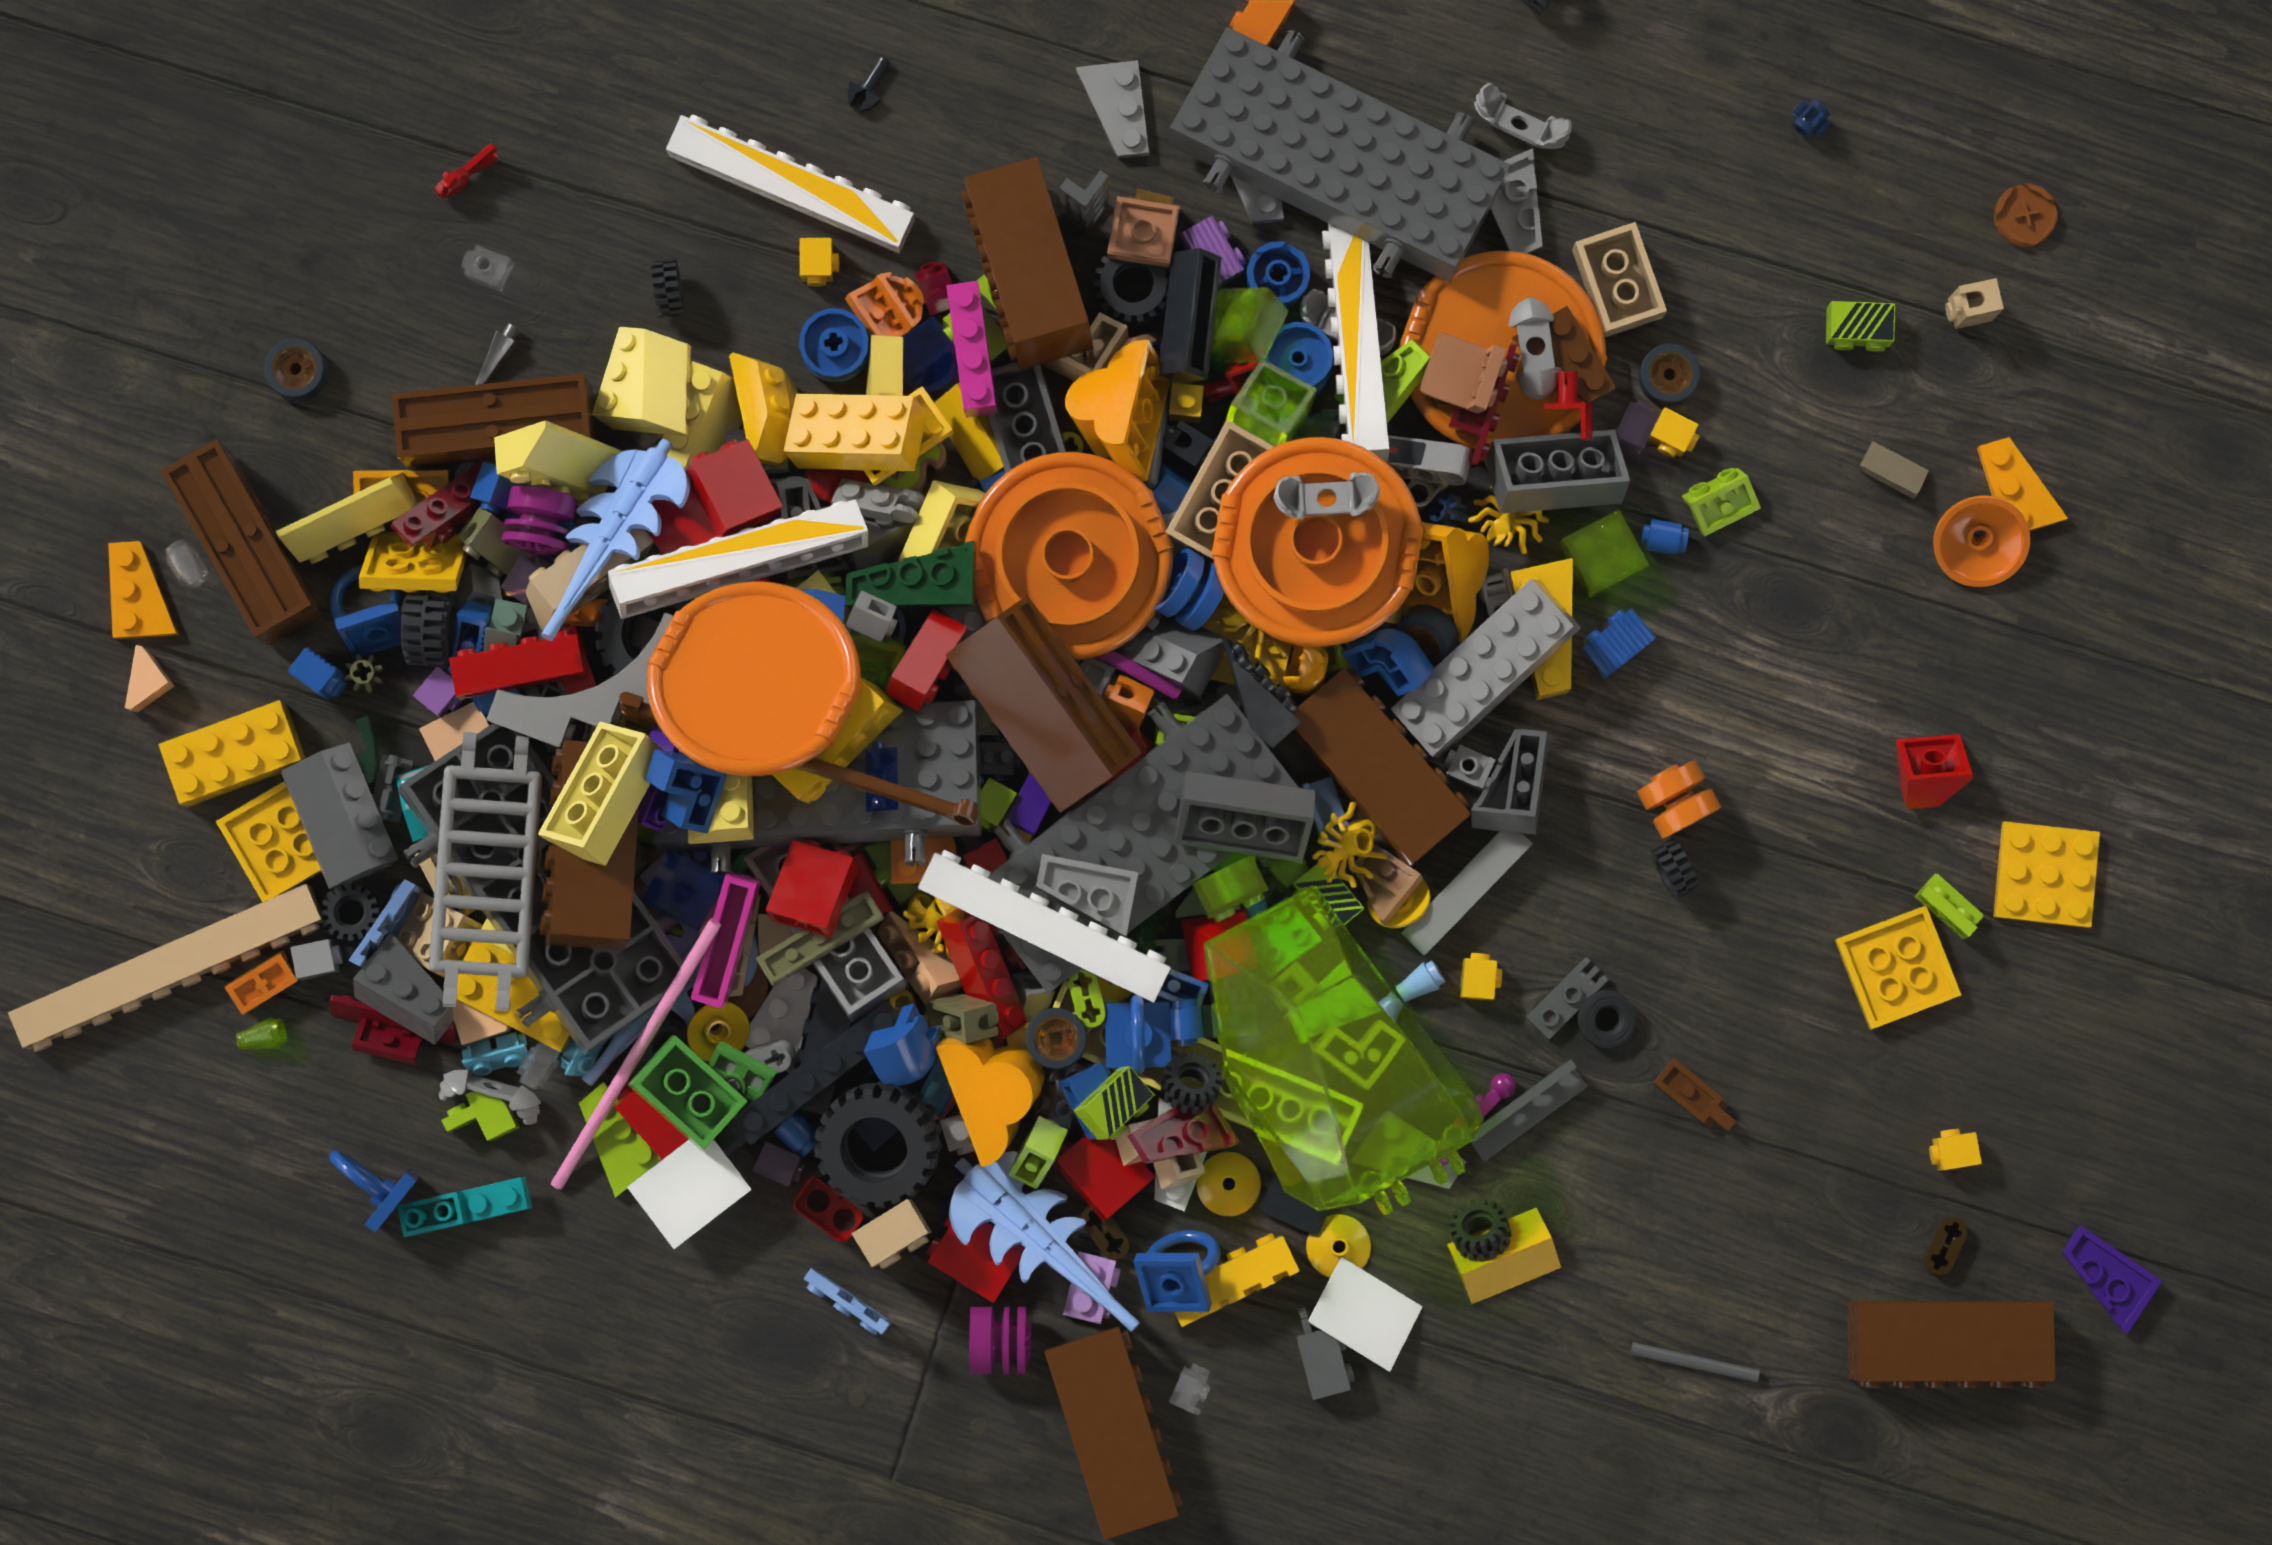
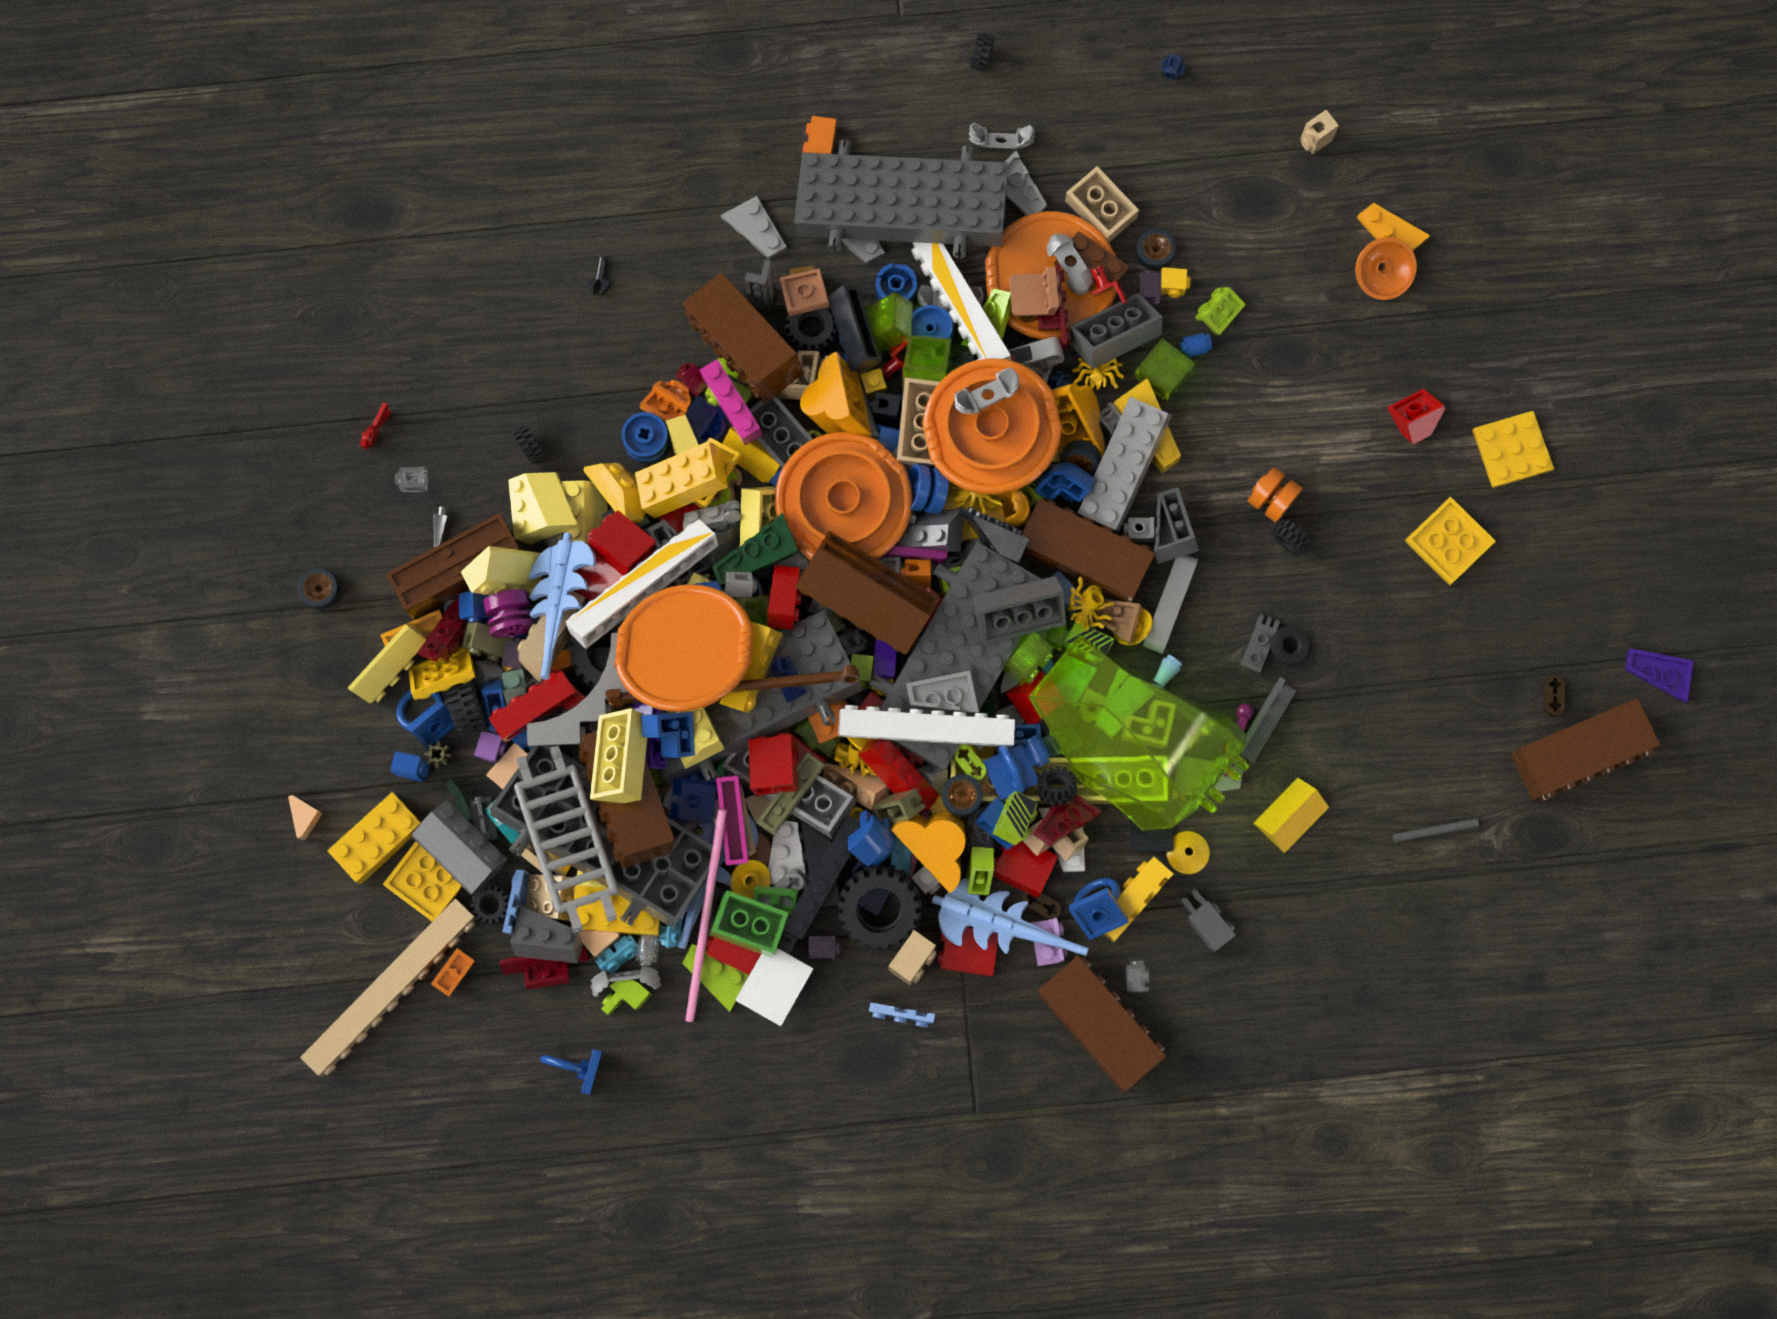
camera: 20 degrees left, 5 degrees down
light orange wing [108,541,179,639] -> none
reddish brown brick [160,439,324,646] -> none
clear brick [165,539,209,589] -> none
clear neon green cone [236,1017,287,1051] -> none
light grey brick [290,939,343,980] -> none
teal slope [397,1177,532,1237] -> none
white brick [666,115,915,254] -> none
blue brick [774,1111,818,1158] -> none
red piece [794,1176,865,1242] -> none
yellow brick [800,238,839,287] -> none
magenta wheel [969,1307,1031,1375] -> none
medium lavender brick [1179,216,1246,289] -> none
yellow dish [1196,1152,1261,1216] -> none
white sticker [1308,1257,1422,1372] -> none
black tyre [1449,1199,1511,1262] -> none
yellow brick [1460,953,1502,1001] -> none
blue brick [1580,608,1656,680] -> none
reddish brown hinge [1652,1058,1736,1132] -> none
brick [1826,301,1895,352] -> none
dark tan slope [1858,441,1929,499] -> none
lime bracket [1914,874,1983,939] -> none
yellow brick [1929,1128,1982,1171] -> none
dark orange tile [1994,183,2058,247] -> none

